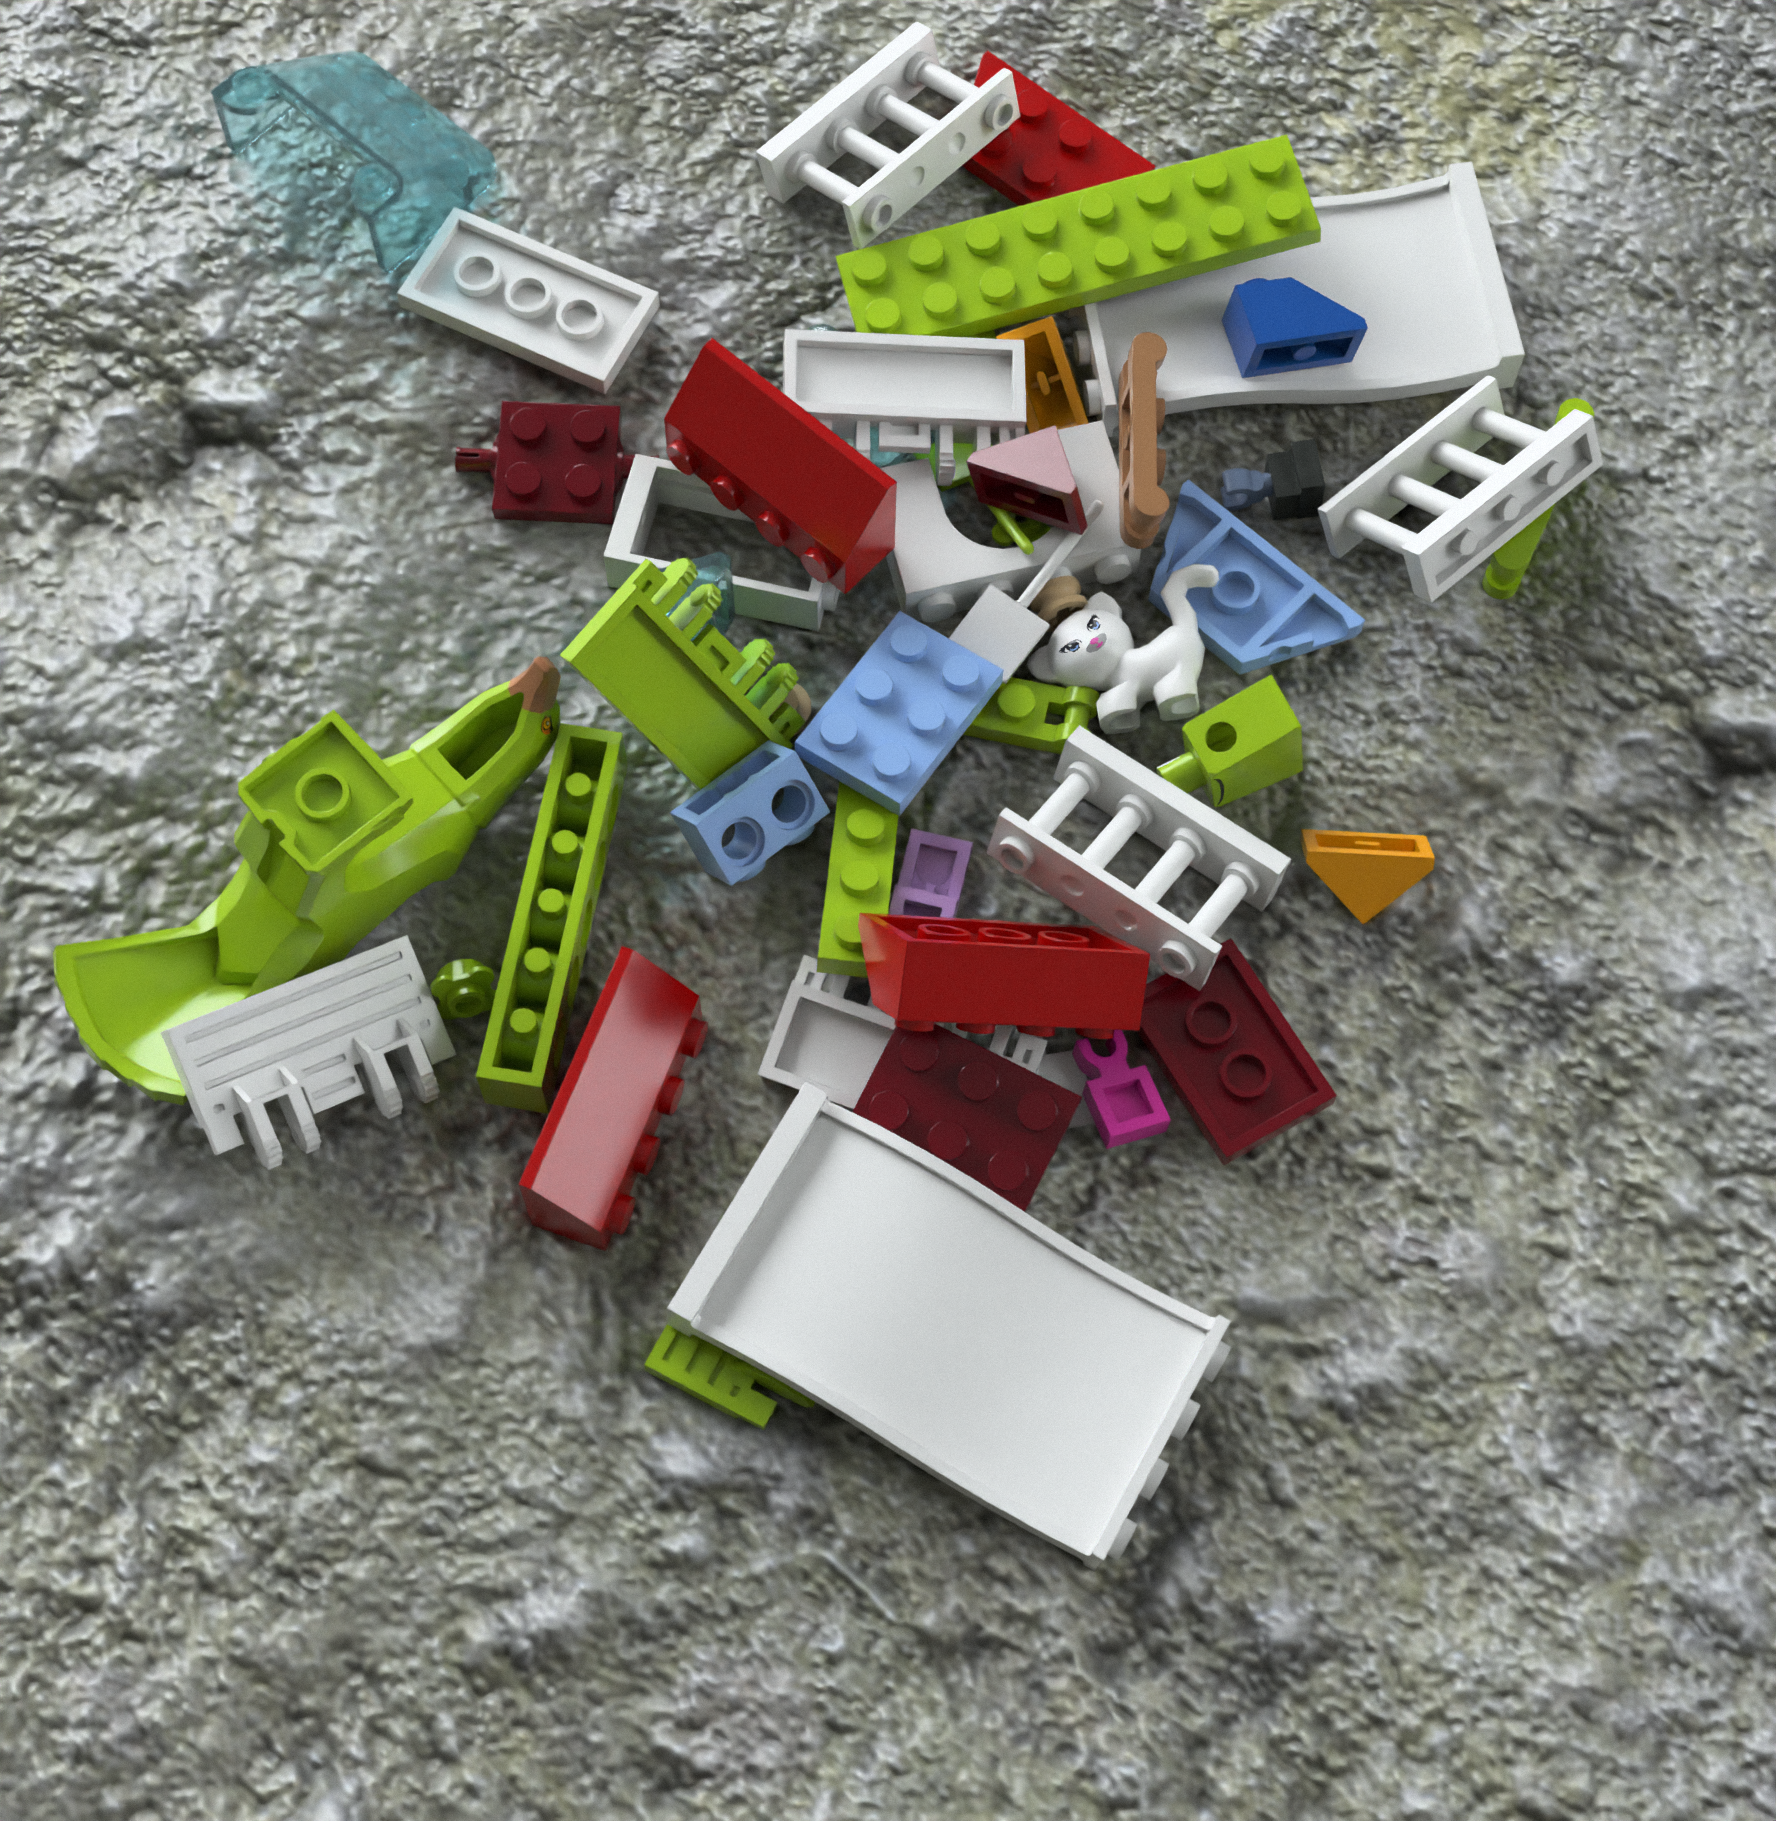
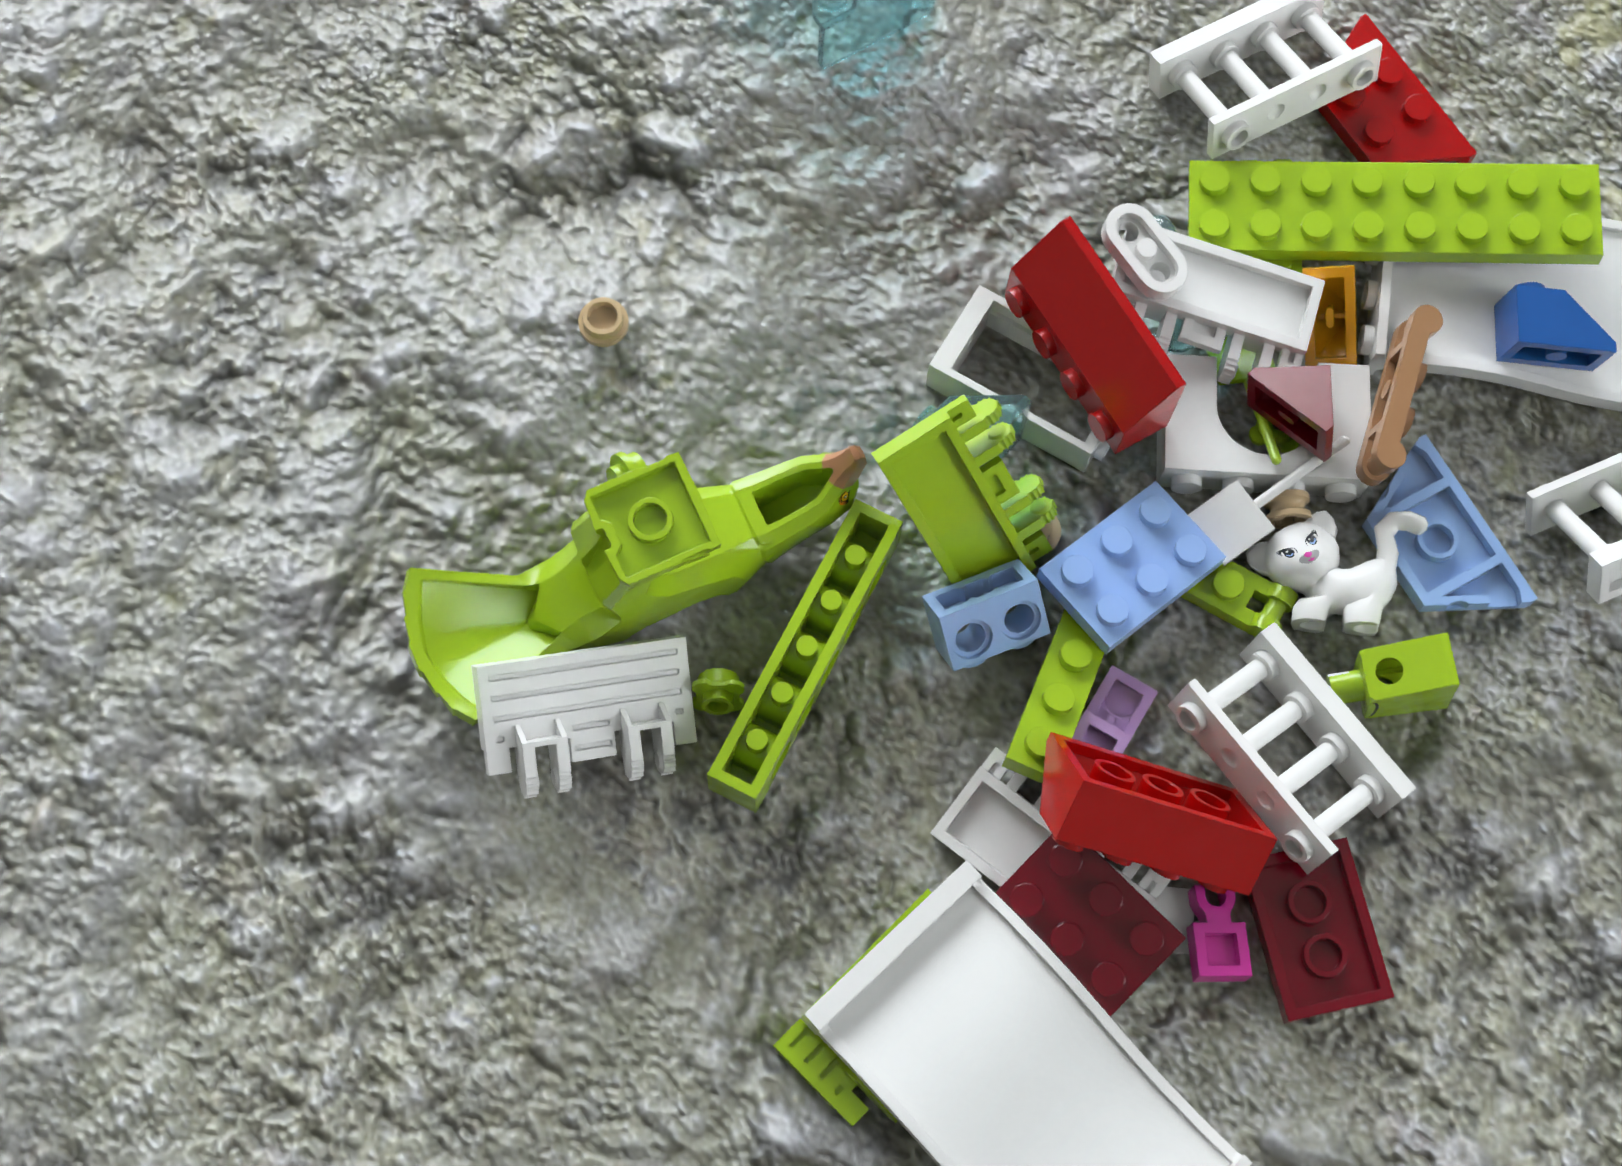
camera: 15 degrees right, 5 degrees up
white plate [397,207,660,394] -> none
dark red plate [455,401,660,524] -> none
slope [518,946,708,1251] -> none
pearl dark grey piece [1220,439,1325,521] -> none
light orange slope [1300,829,1435,925] -> none
none -> tan plate [578,297,629,347]
none -> white plate [1101,203,1189,300]

